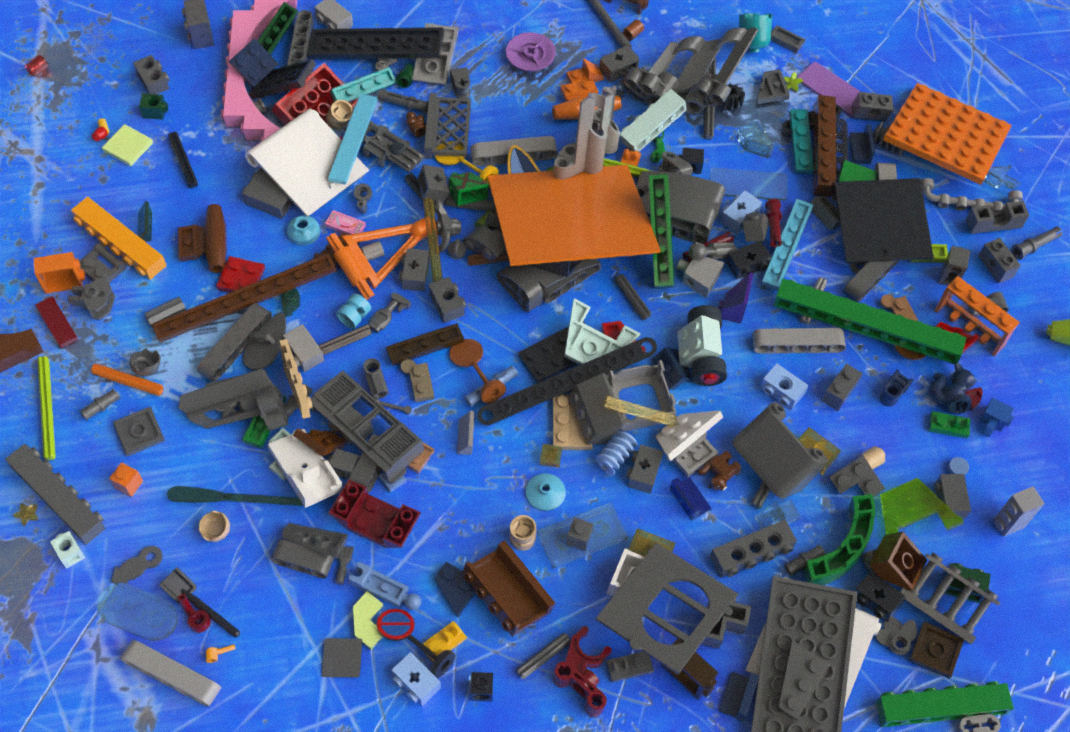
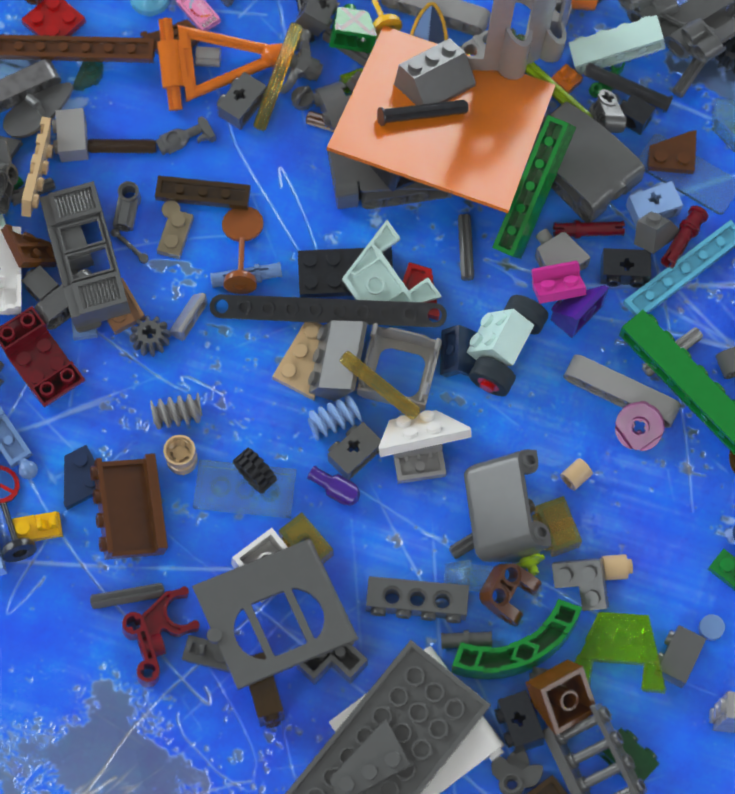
camera: 30 degrees right, 10 degrees up
medium azure wheel [336,293,371,329] -> none
dark grey brick [429,277,466,323] -> none
black brick [470,672,493,702] -> none
medium azure dish [526,473,566,511] -> none
clear yellow plate [540,444,562,468] -> none
dark grey brick [566,517,594,551] -> none
clear blue panel [670,477,712,521] -> none
dark grey piece [688,242,737,261] -> none
reddish brown animal [698,450,741,491] -> none
dark blue panel [719,672,759,721] -> none
light blue brick [760,364,808,410] -> none
dark grey brick [822,363,863,411] -> none
dark blue piece [880,369,914,407] -> none
none -> dark grey gear [130,315,171,357]
none -> light grey piece [150,392,202,430]
none -> black tyre [233,447,277,494]
none -> dark purple arm [307,466,360,506]
none -> black axle [377,100,469,126]
none -> dark grey slope [394,38,476,105]
none -> reddish brown piece [479,563,542,626]
none -> lime plant [516,553,545,576]
none -> dark pink bracket [531,261,586,304]
none -> tan piece [560,458,593,491]
none -> black axle [584,63,673,113]
none -> plate [615,401,665,451]
none -> reddish brown wing [647,130,697,174]

